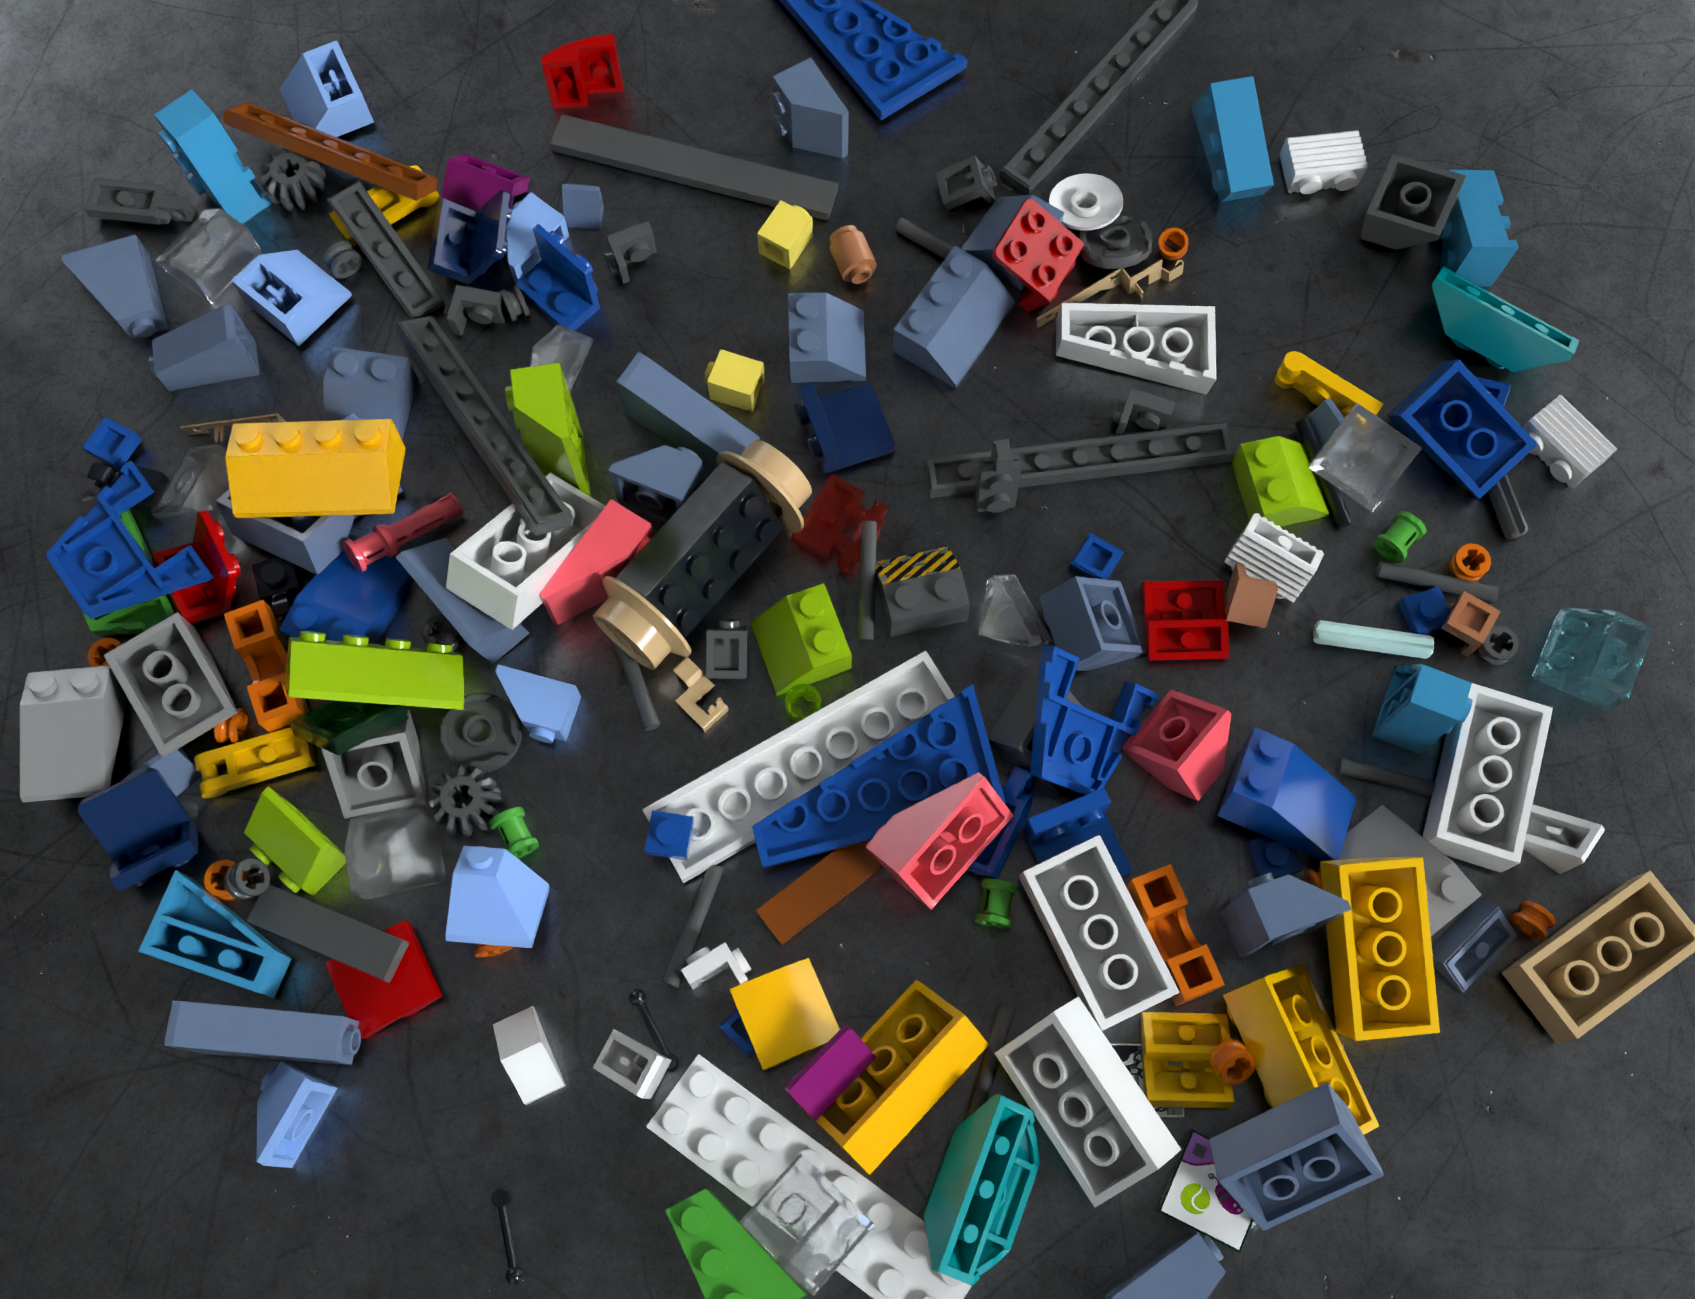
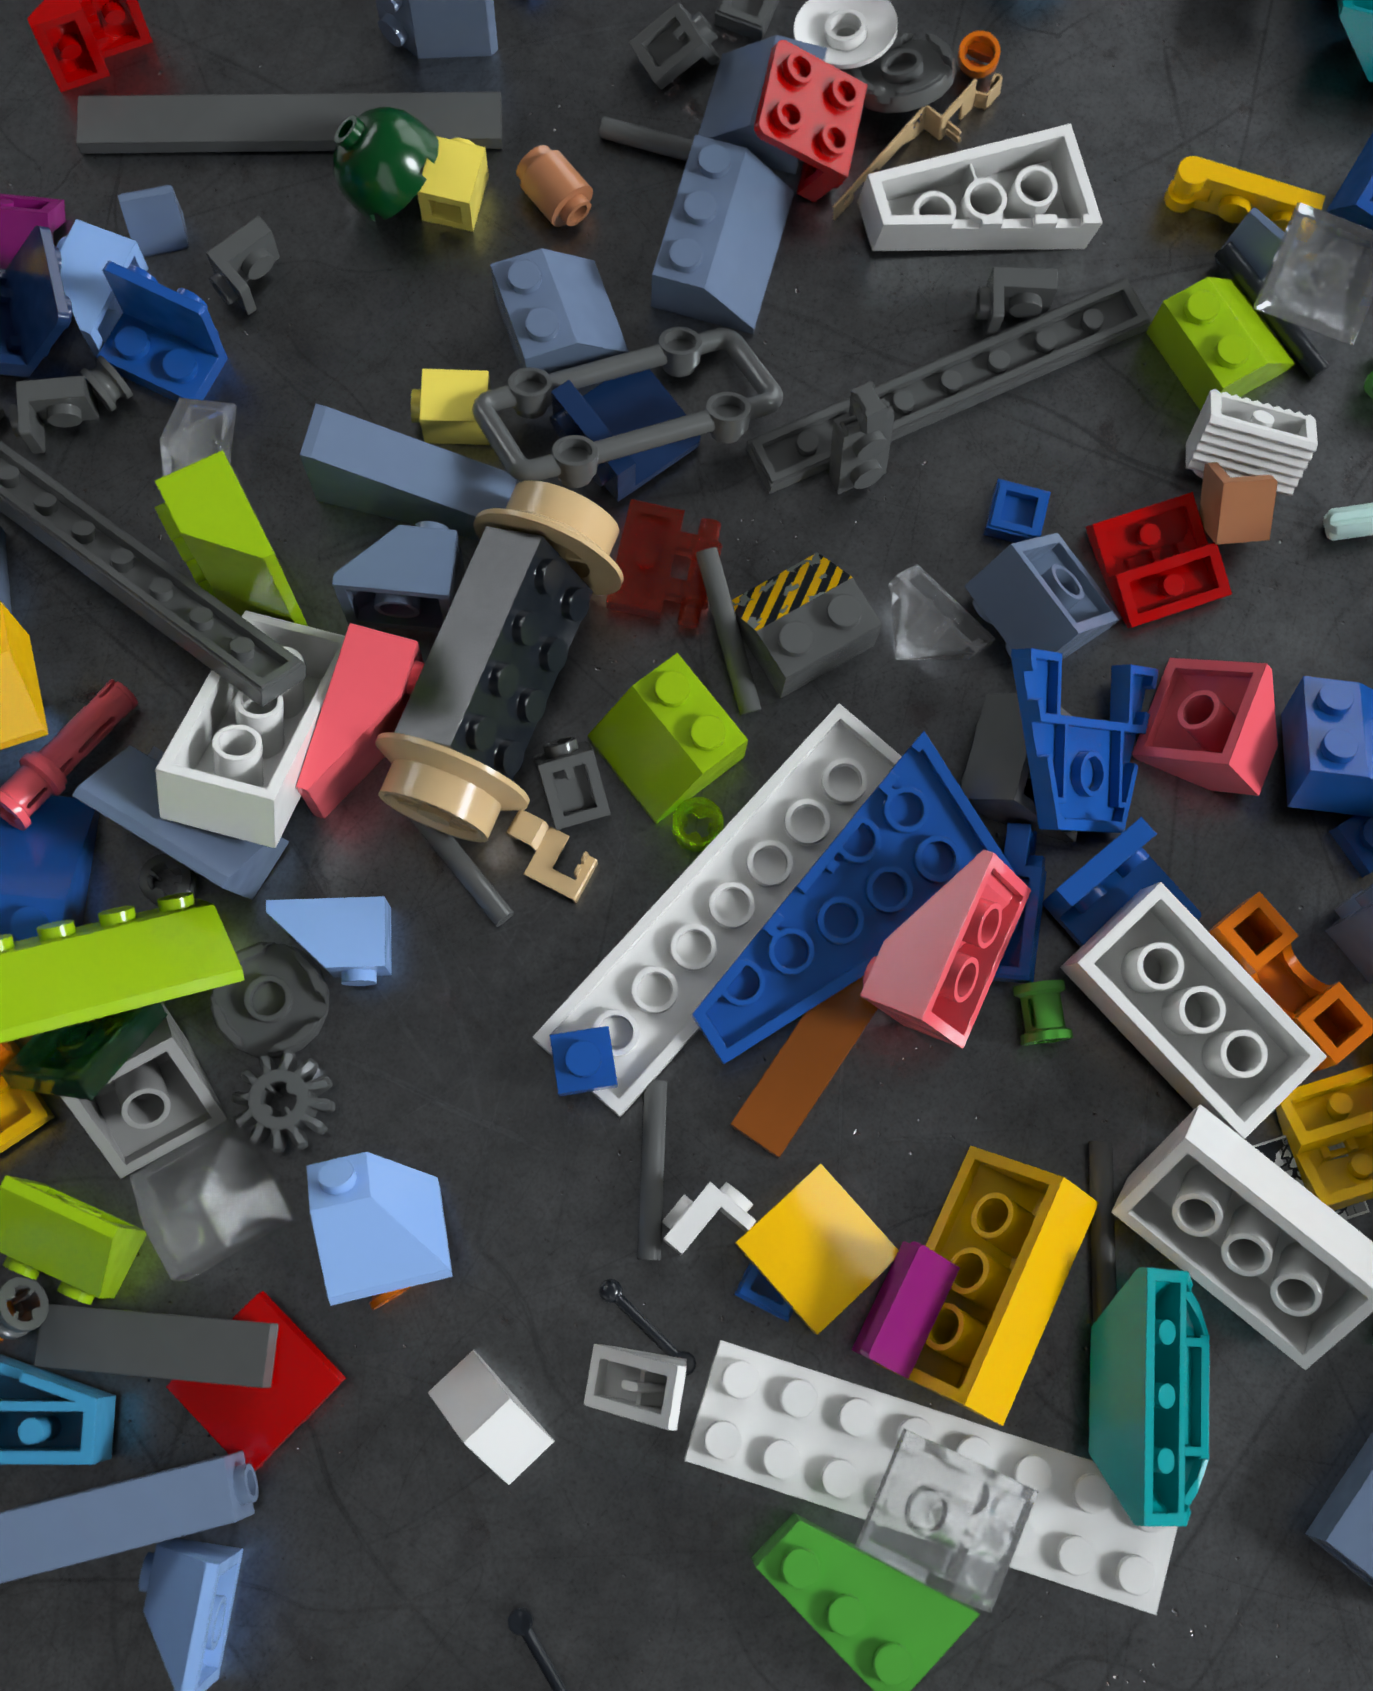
camera: 25 degrees left, 5 degrees up
bright green bush [488,807,539,859] -> none
none -> dark green cylinder [333,106,439,221]
none -> dark grey bar [472,327,783,488]

